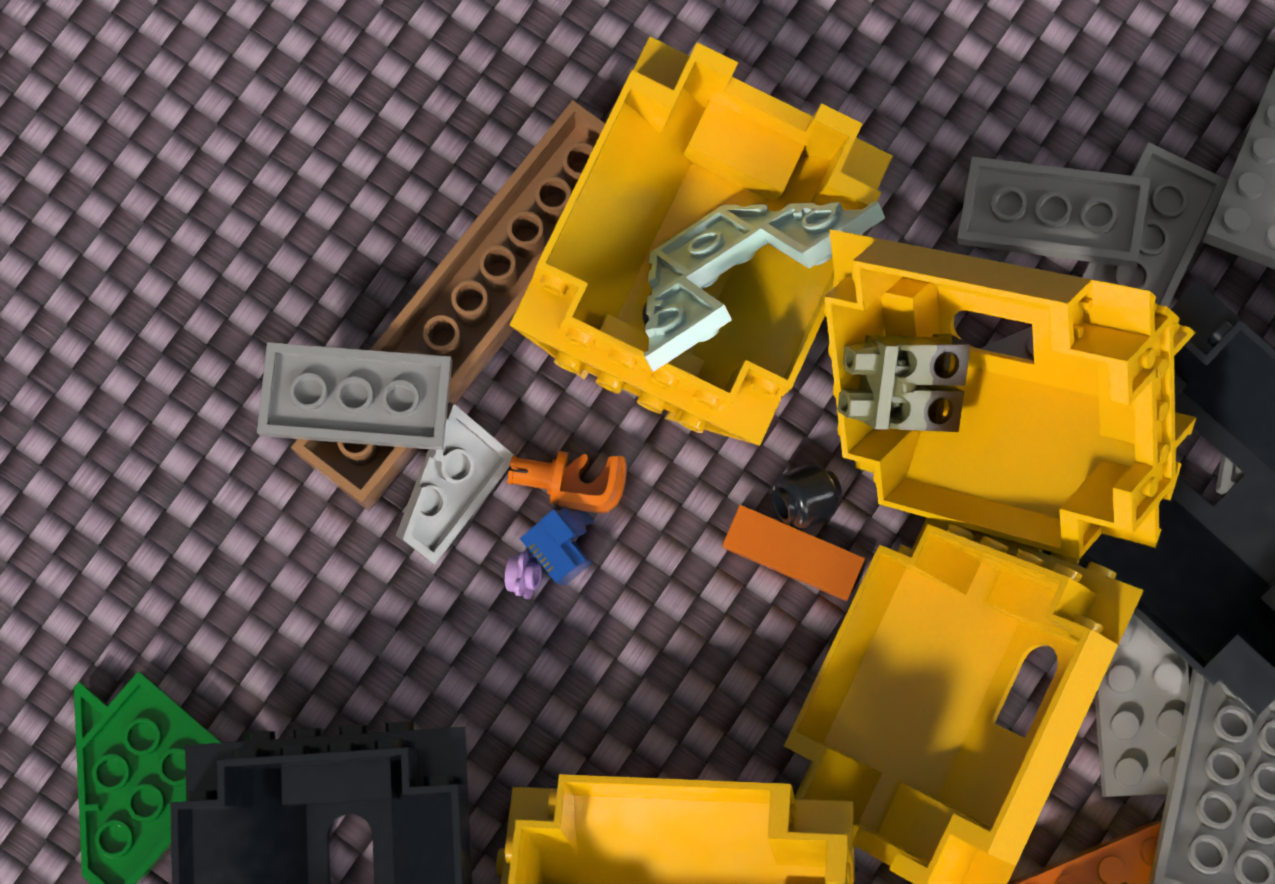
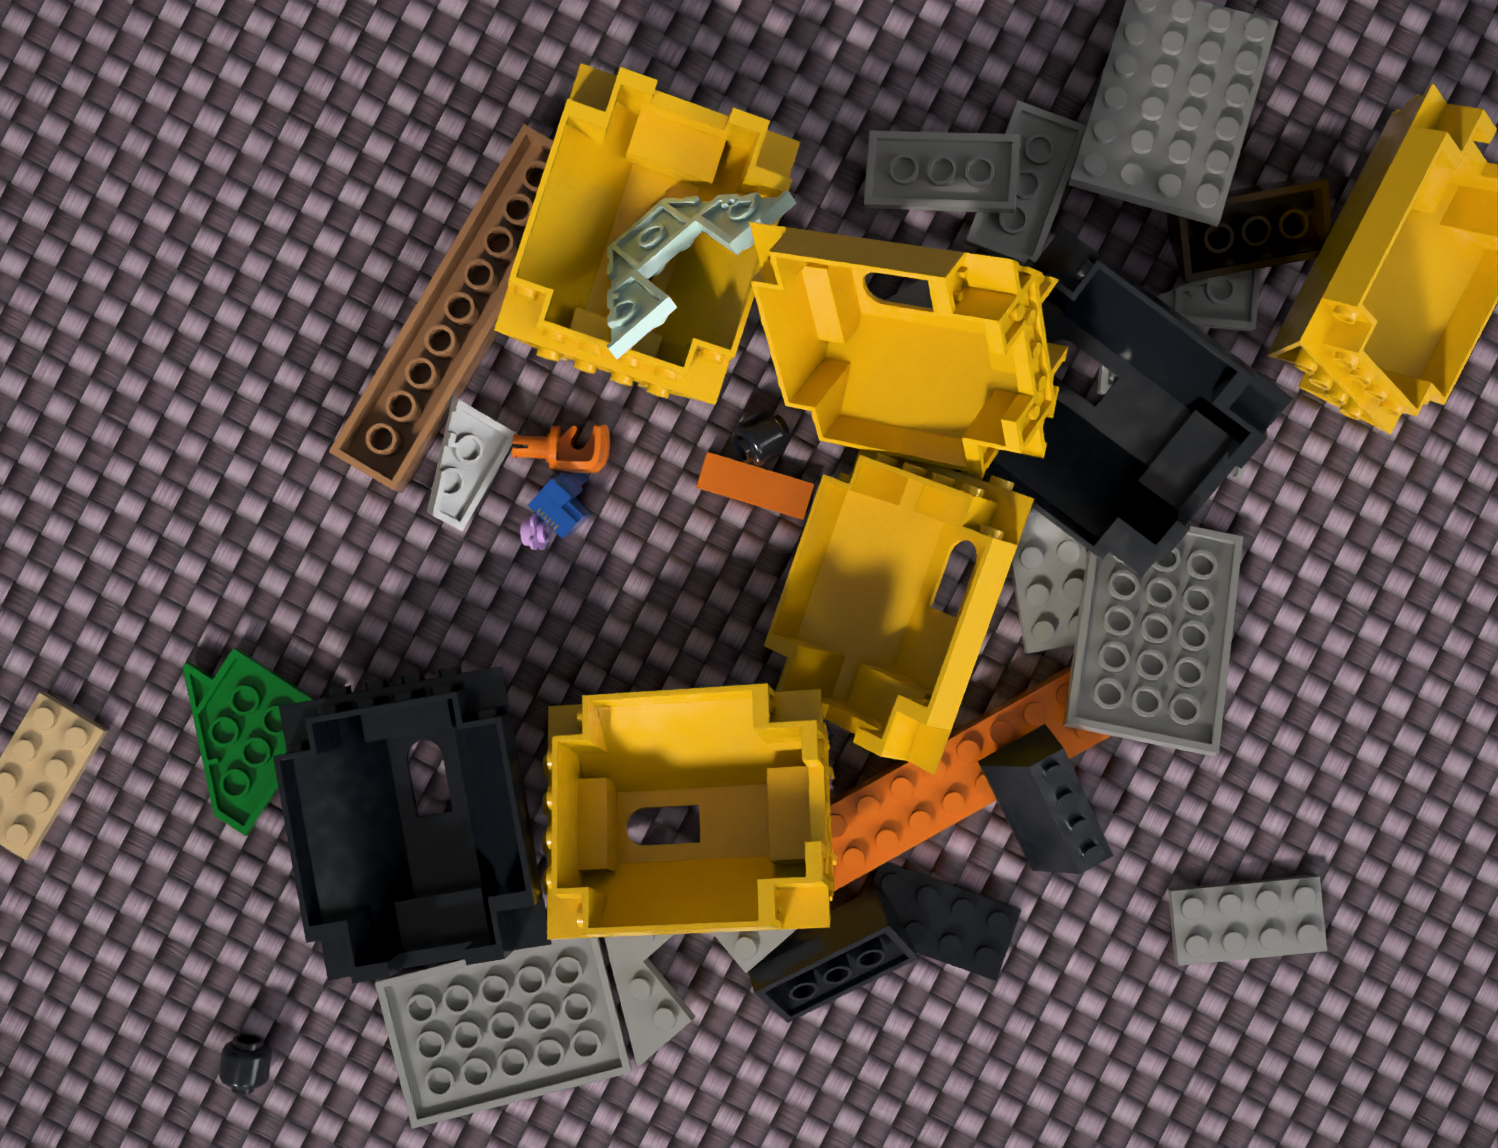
camera: 10 degrees left, 10 degrees up
light grey plate [257,342,452,450] -> none
olive hips [837,334,971,432] -> none

